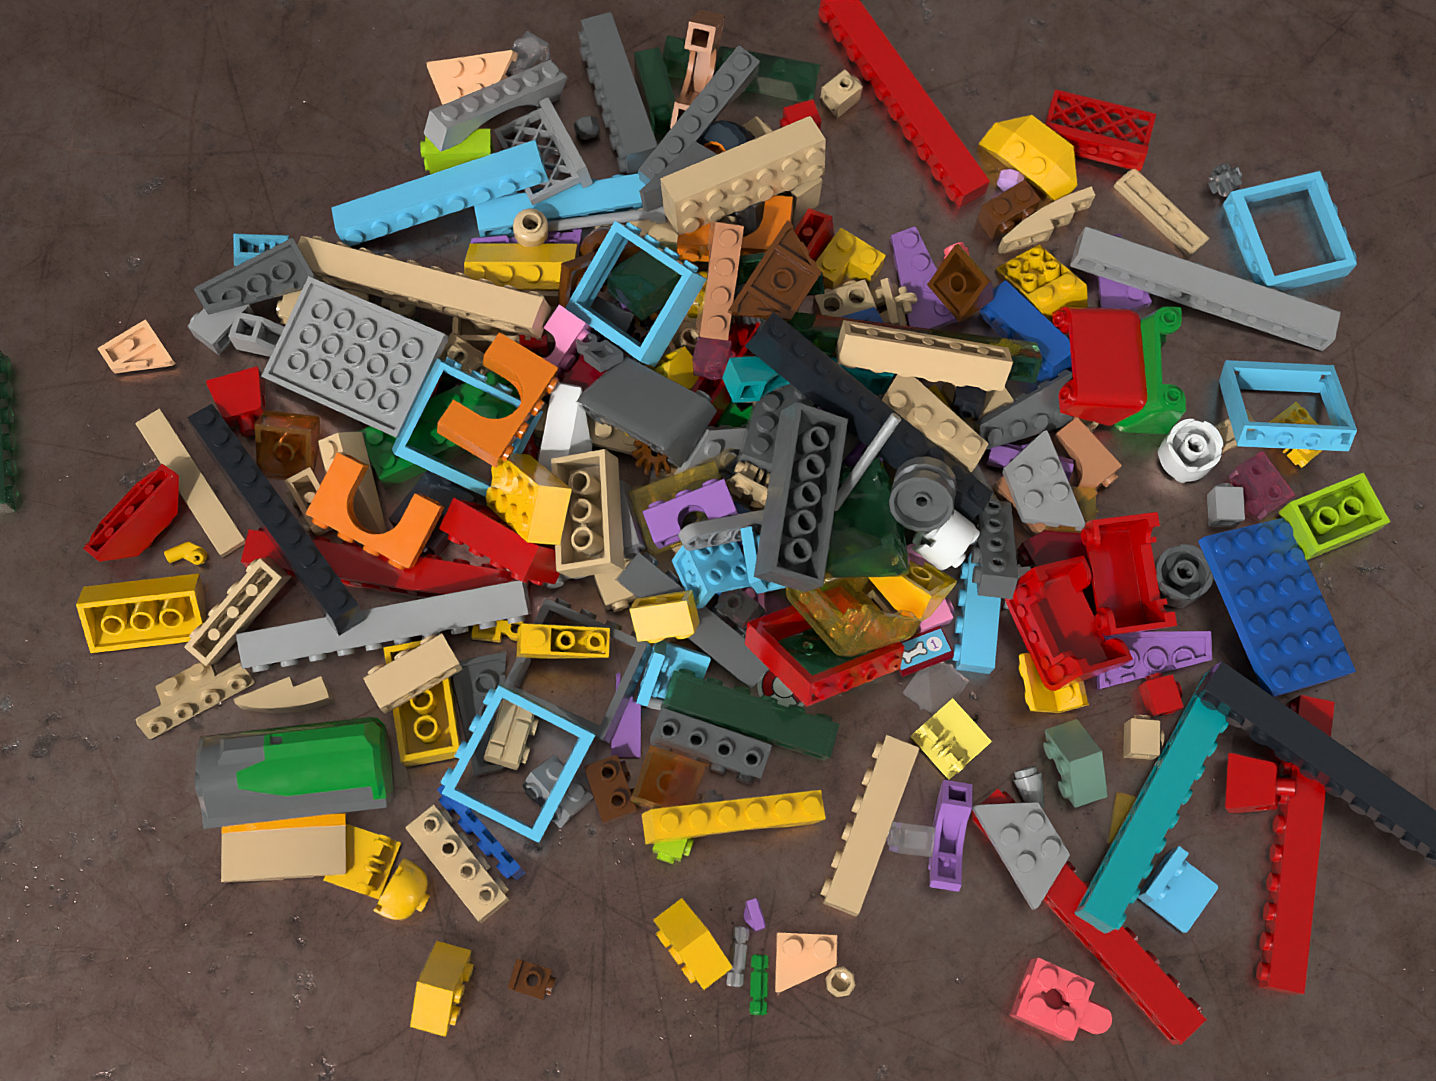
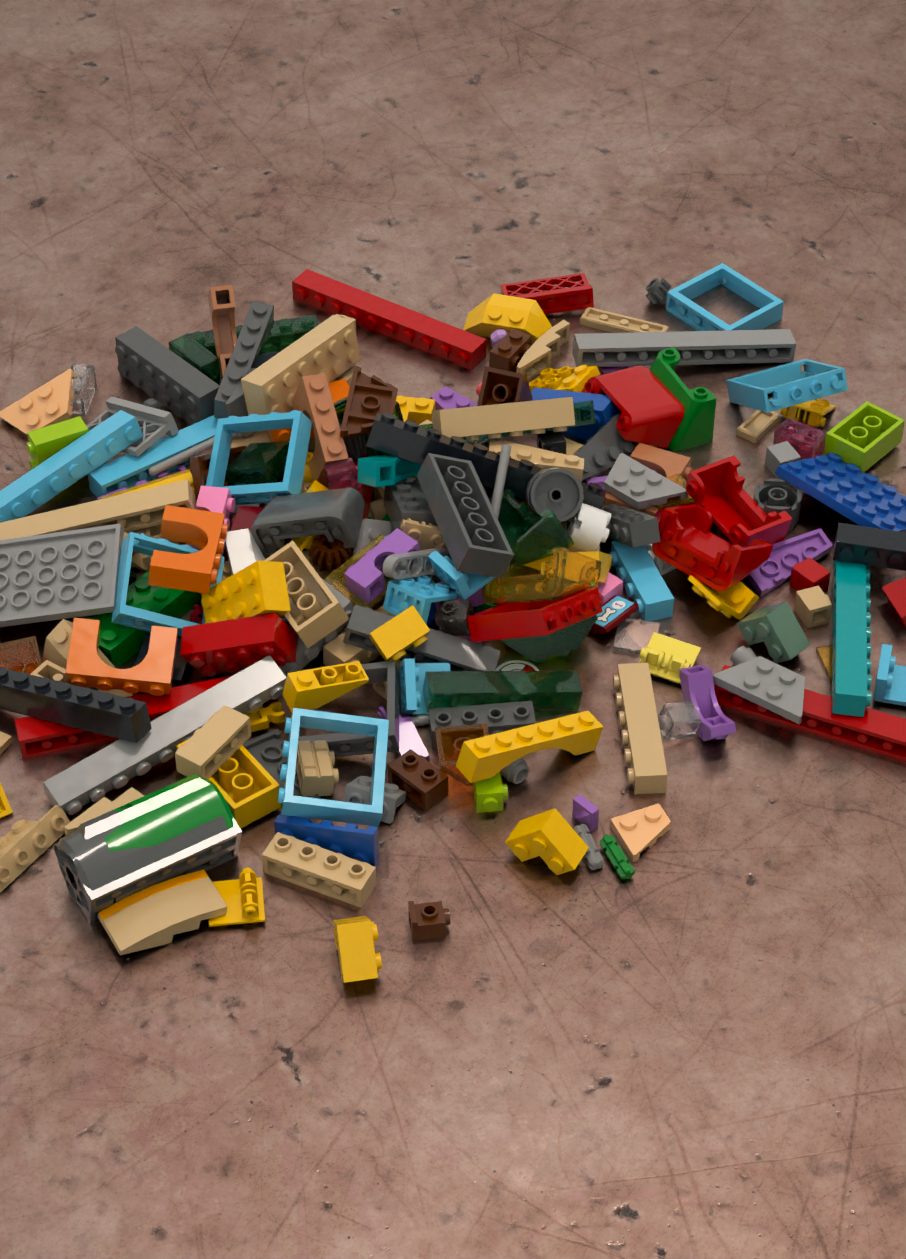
camera: 20 degrees left, 30 degrees down
tan brick [184,557,291,666] -> none
yellow cylinder [374,857,430,920] -> none
light grey arch [424,60,567,152] -> none
tan head [513,208,549,247] -> none
dark grey plate [576,333,624,372] -> none
tan tile [825,967,856,997] -> none
coral brick [1009,958,1112,1041] -> none
white brick [1158,419,1223,483] -> none

